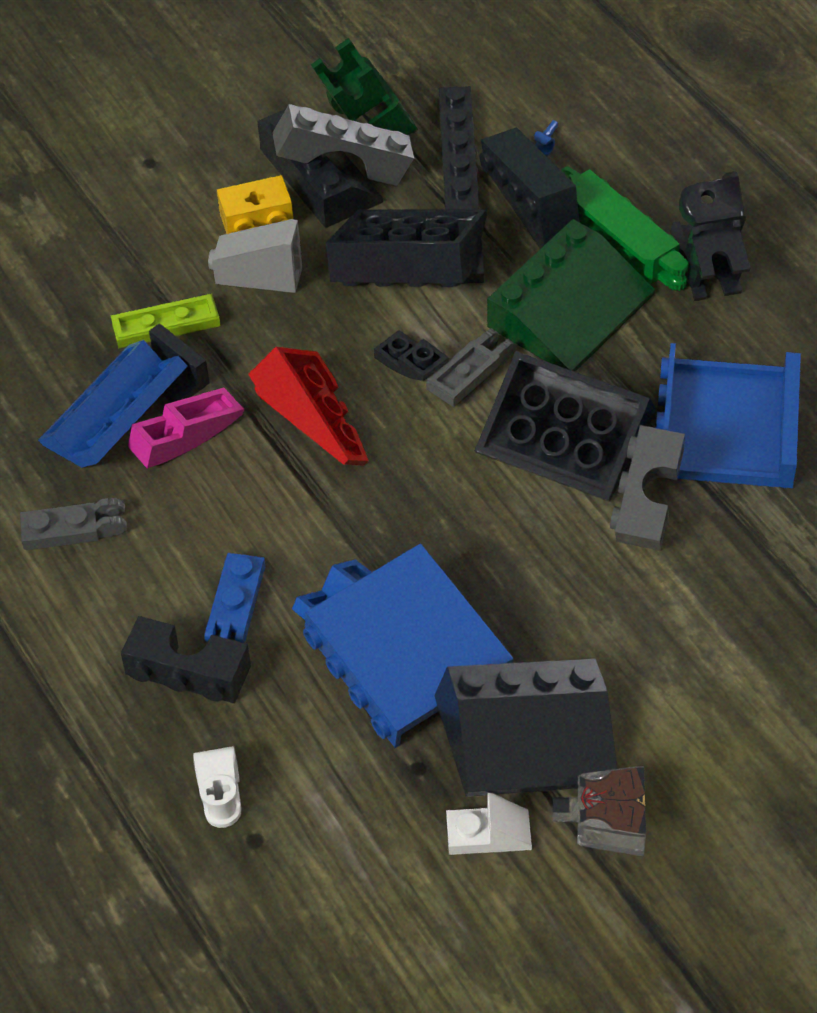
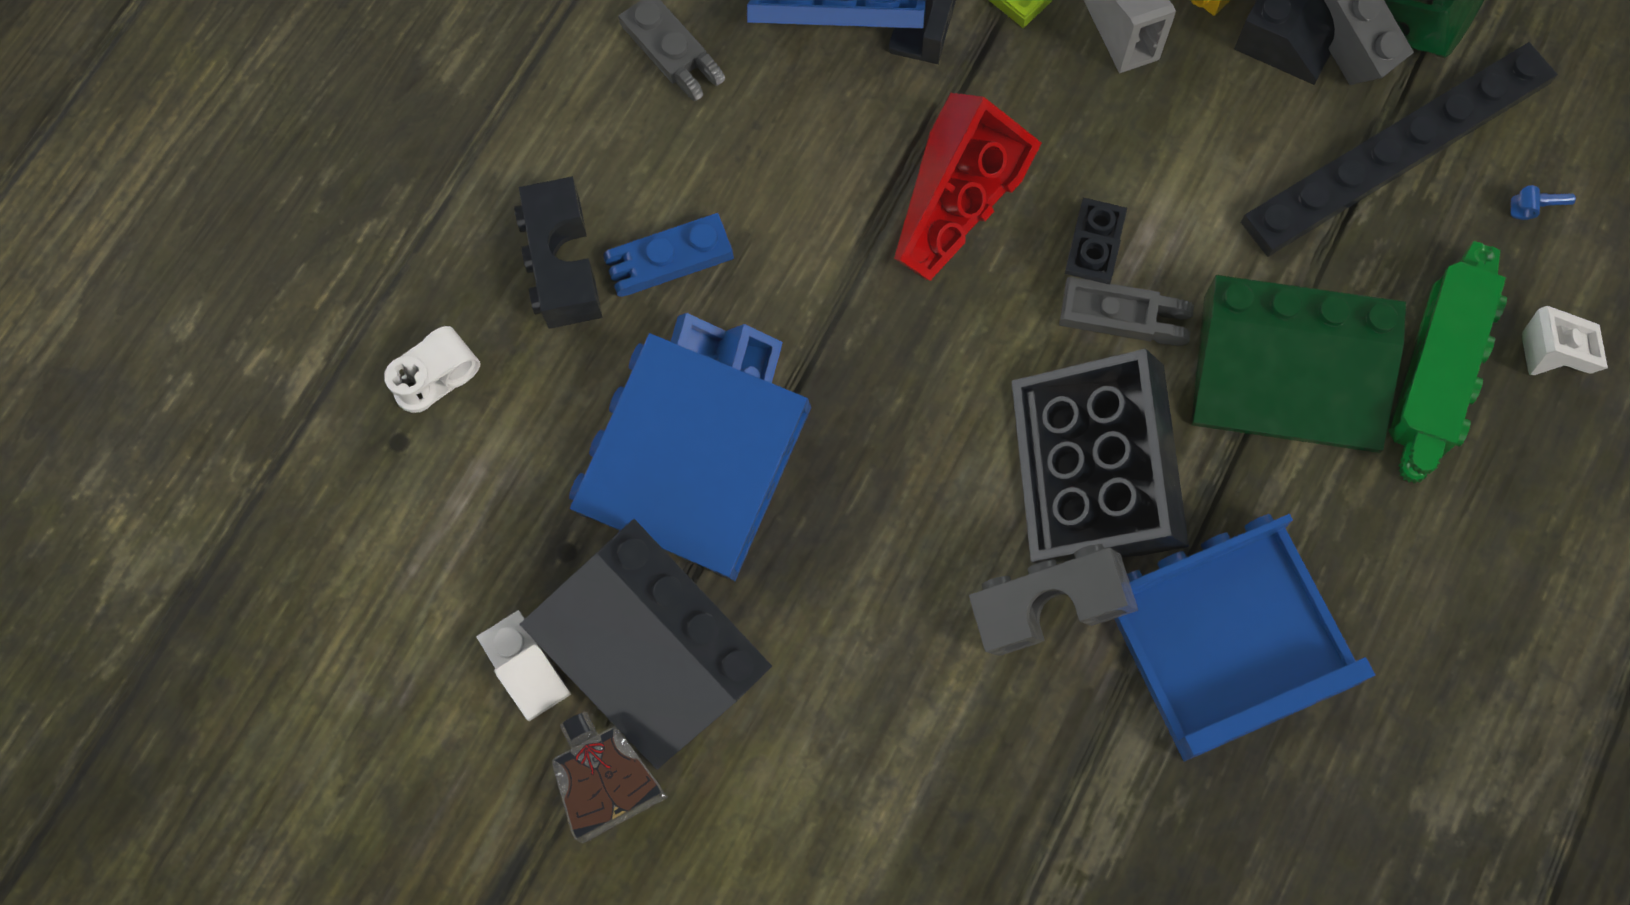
camera: 60 degrees right, 20 degrees up
dark pink slope [128,388,244,469] -> none
black slope [326,209,487,287] -> none
black wedge [479,127,580,249] -> none
black piece [670,172,751,301] -> none
none -> white slope [1522,306,1608,375]

